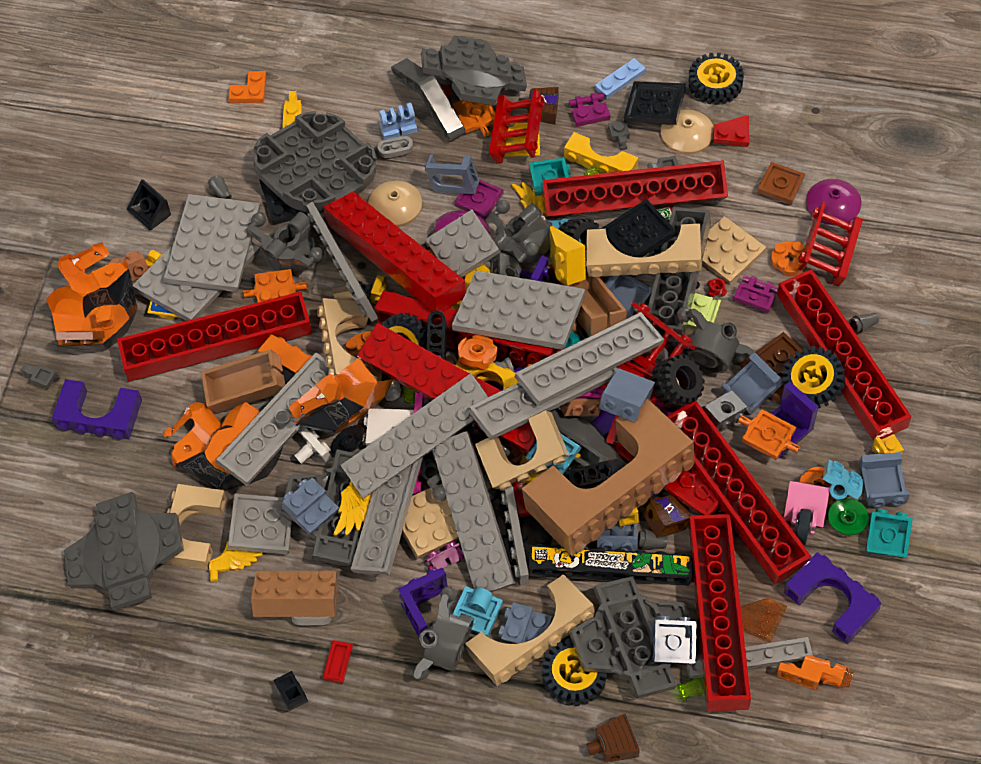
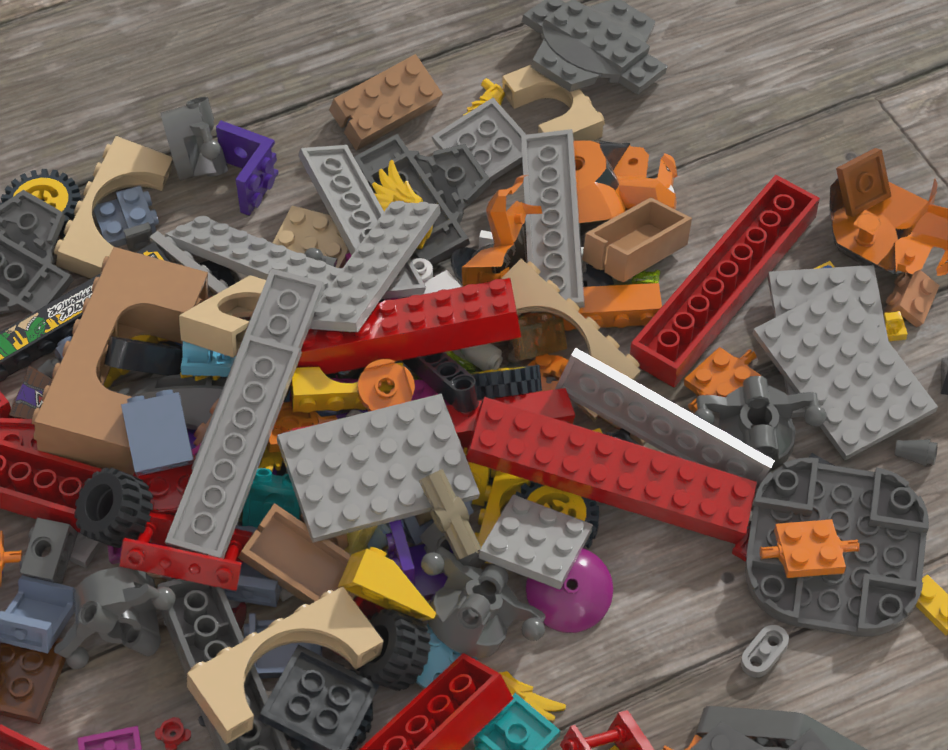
camera: 140 degrees right, 5 degrees down
dark grey plate [21,364,57,390] -> none
dark purple arch [52,379,142,440] -> none
black brick [273,671,308,711] -> none
sand blue plate [282,478,339,536] -> none
red tile [323,640,353,684] -> none
tan dish [368,181,422,227] -> none
light blue legs [379,102,418,140] -> none
magenta hinge [424,541,464,571] -> none
sand blue panel [425,154,480,194] -> none
medium azure plate [453,586,503,637] -> none
magenta tile [454,179,504,220] -> none
yellowish green plate [687,293,721,330] -> none
none -> dark grey tile [124,222,152,252]
none -> dark tan piece [418,469,482,560]
none -> orange plate [759,519,859,578]

